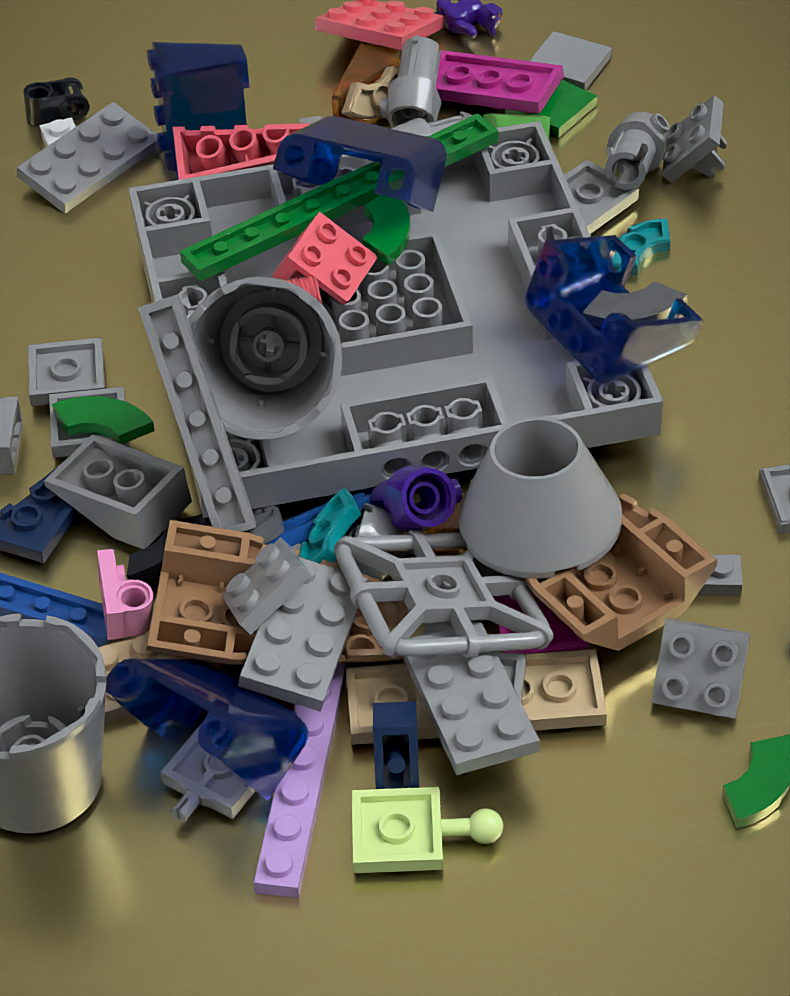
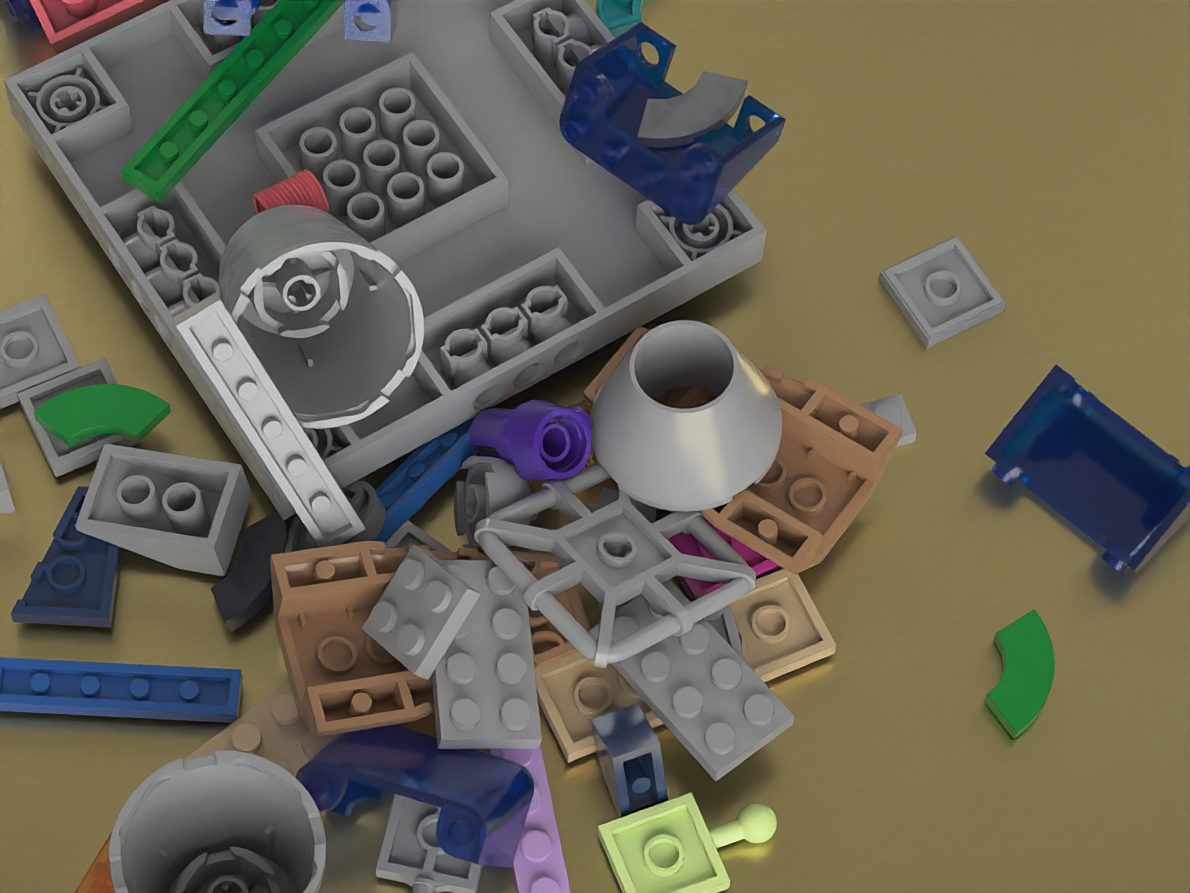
camera: 25 degrees left, 15 degrees up
bright pink plate [97,549,153,640] -> none
coral bracket [271,212,377,305] -> none
teal tile [299,488,361,564] -> none
green tile [362,189,410,265] -> none
light grey plate [651,618,751,719] -> none

